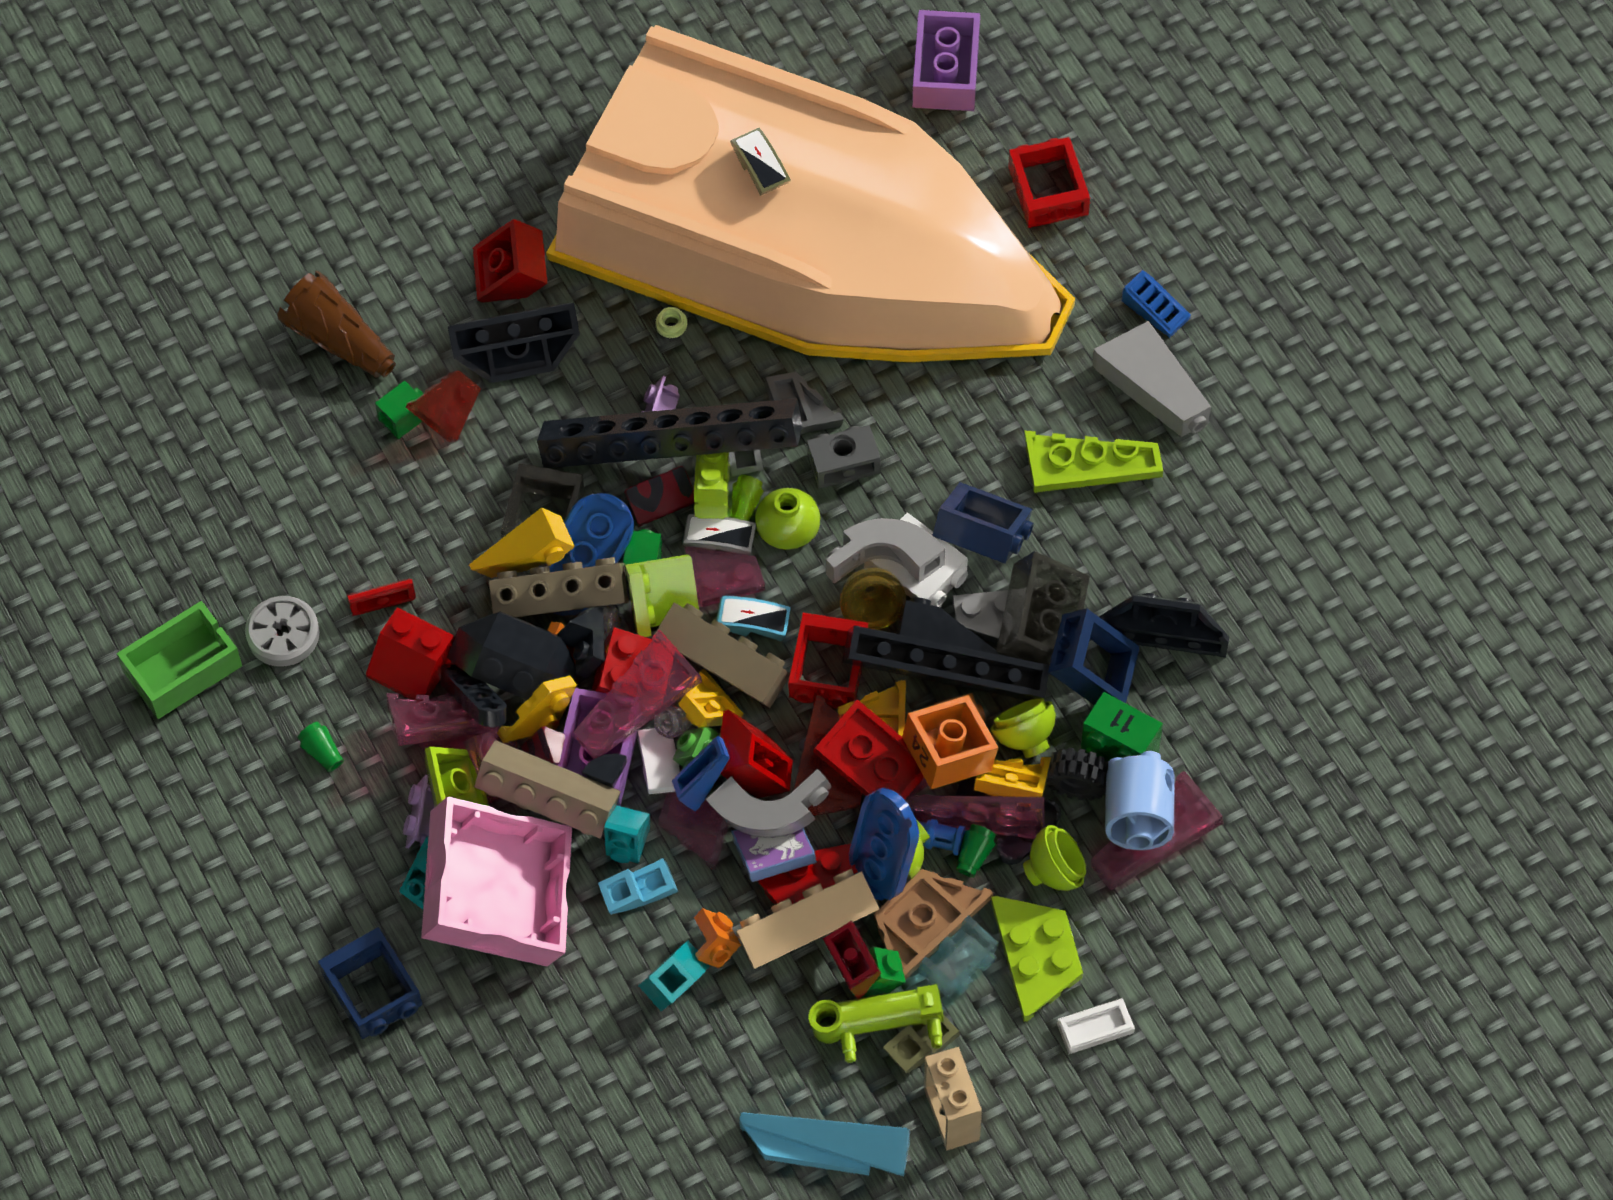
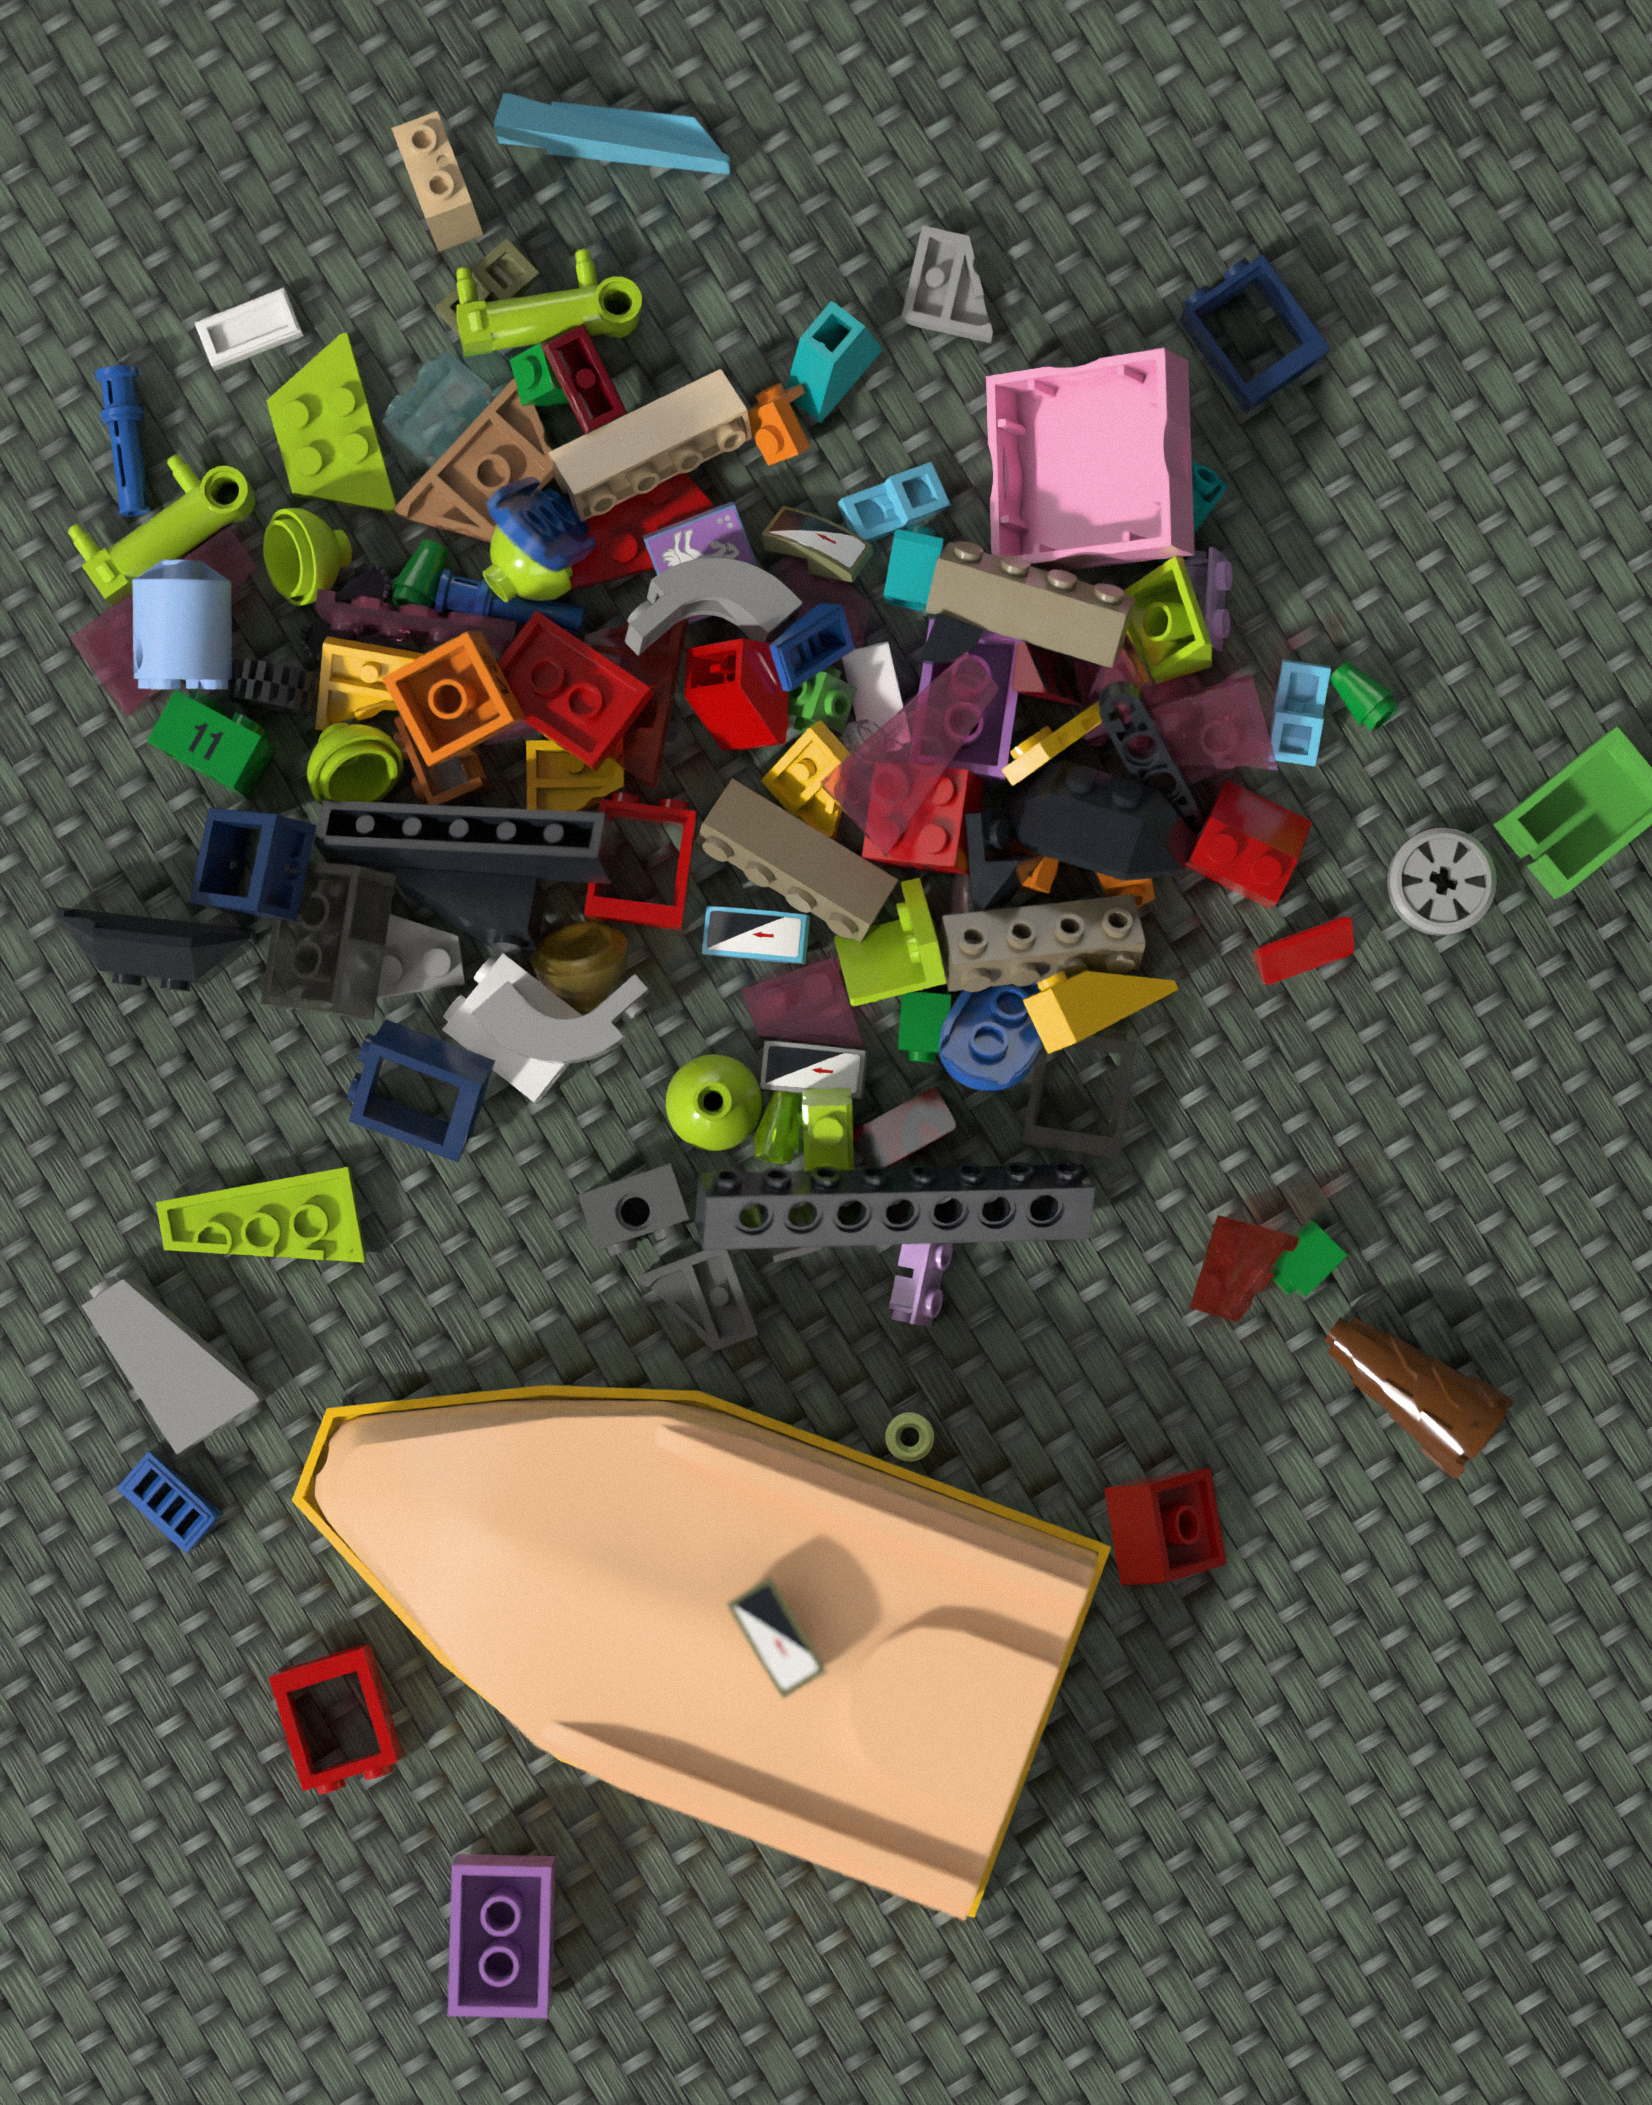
camera: 175 degrees right, 25 degrees up
black wedge [447,302,580,383] -> none
none -> lime piece [68,454,256,606]
none -> blue pin [95,365,151,516]
none -> slope [761,506,873,582]
none -> light grey wing [901,225,993,343]
none -> medium azure slope [1267,659,1331,766]

